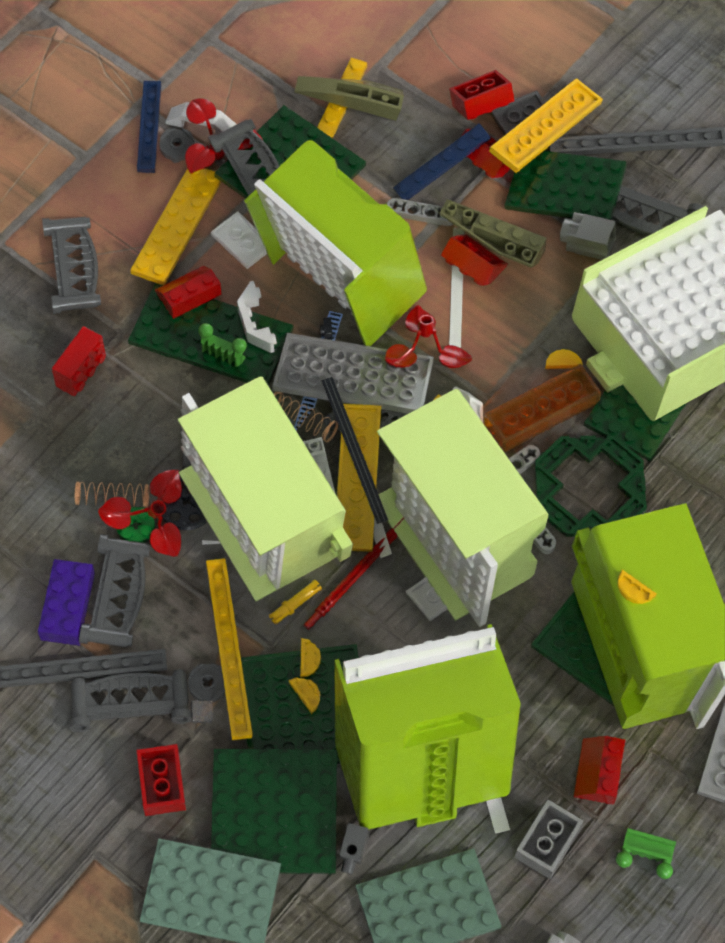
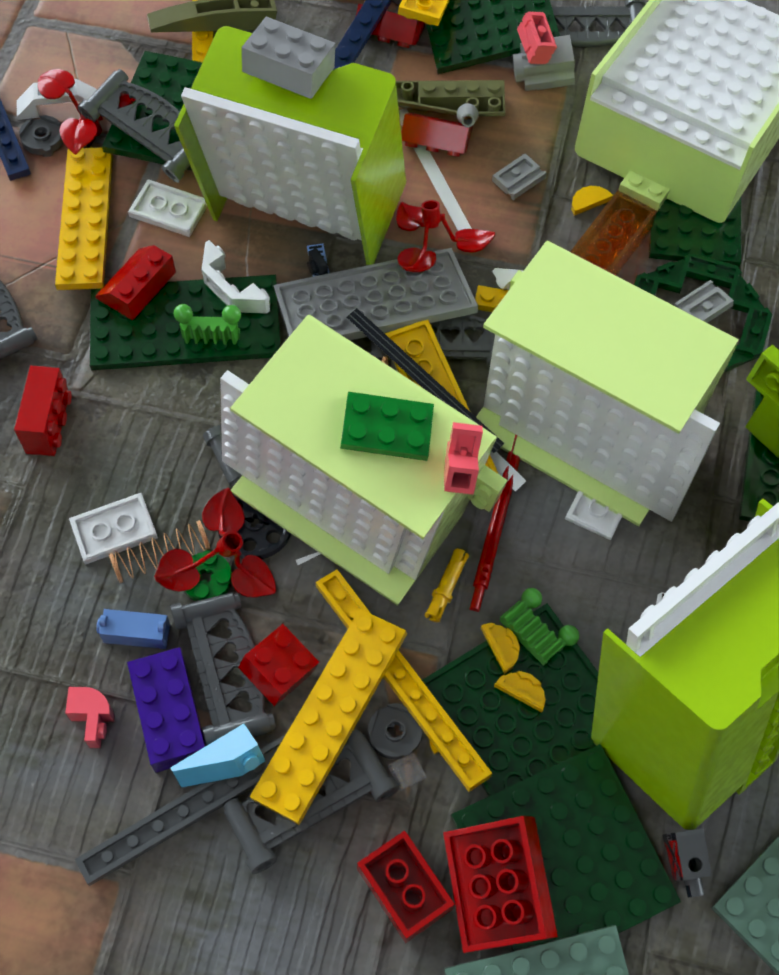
camera: 25 degrees left, 0 degrees up
none -> coral brick [65,687,114,748]
none -> white tile [69,493,158,565]
none -> medium blue brick [96,609,171,649]
none -> medium azure slope [171,724,265,788]
none -> red brick [238,624,319,707]
none -> light grey brick [241,17,335,99]
none -> yellow plate [250,609,407,825]
none -> green plate [340,391,434,461]
none -> red slope [443,816,558,953]
none -> coral brick [444,422,483,495]
none -> light grey cone [457,103,478,127]
none -> light grey plate [492,154,547,200]
none -> bright green gear [499,588,580,666]
none -> coral brick [517,12,557,64]
none -> light grey plate [674,280,734,323]

